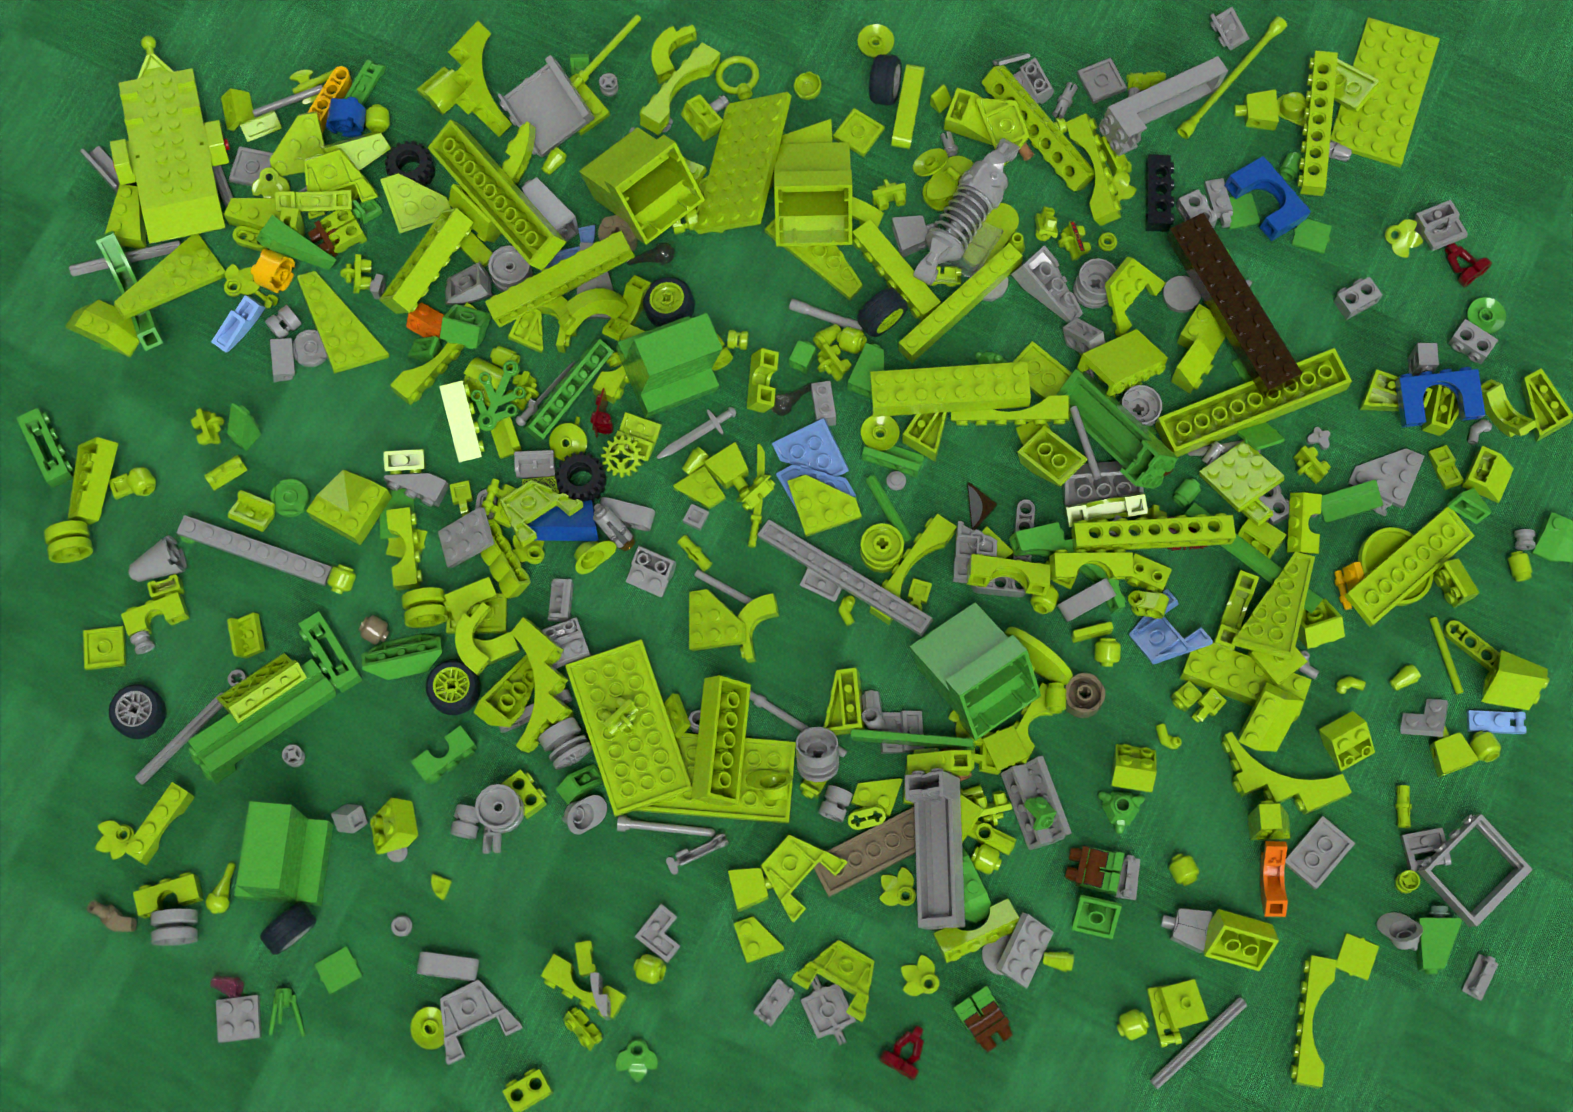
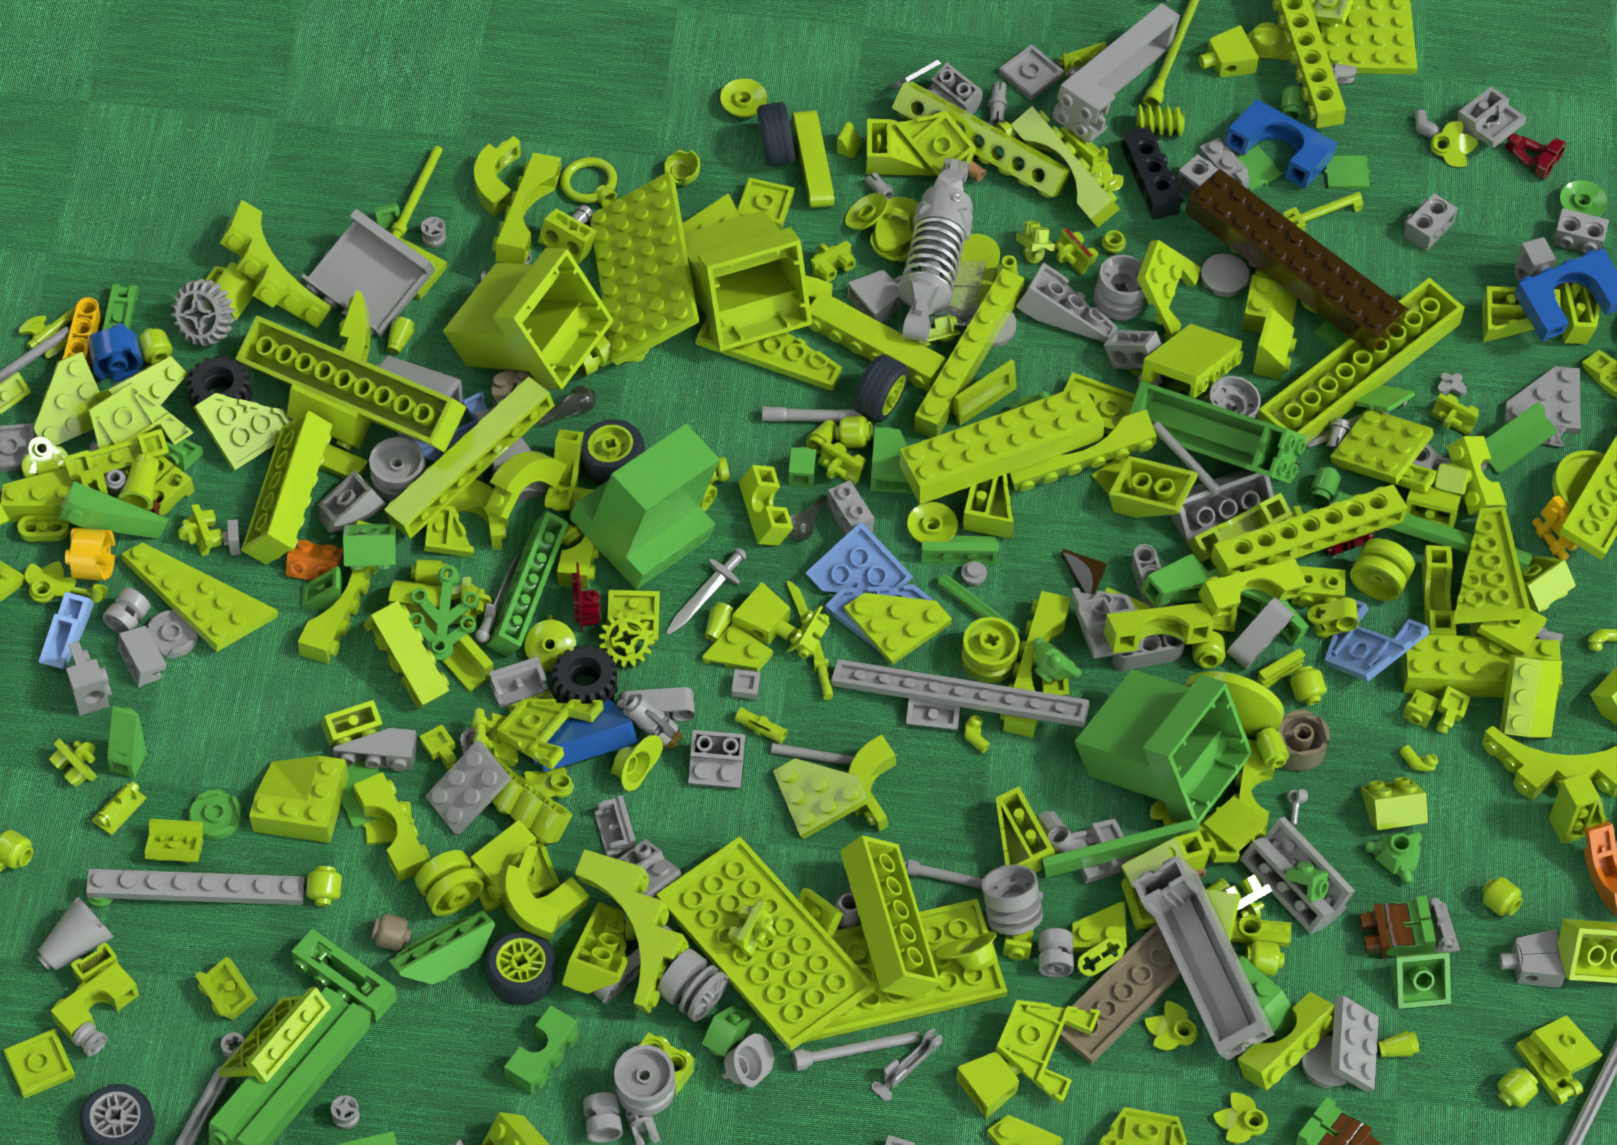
camera: 25 degrees left, 15 degrees down
none -> light grey brick [66,641,112,716]
none -> light grey pin [105,470,126,496]
none -> lime plant [118,454,159,511]
none -> light grey gear [171,279,236,346]
none -> lime piece [952,359,1017,426]
none -> bright green rock [1033,637,1082,683]
none -> lime piece [1136,104,1185,136]
none -> lime hinge [1282,192,1363,231]
none -> light grey hand [1287,789,1308,825]
none -> lime wheel [1350,538,1415,602]
none -> light grey arm [1415,110,1441,138]
none -> lime slope [1435,464,1470,494]

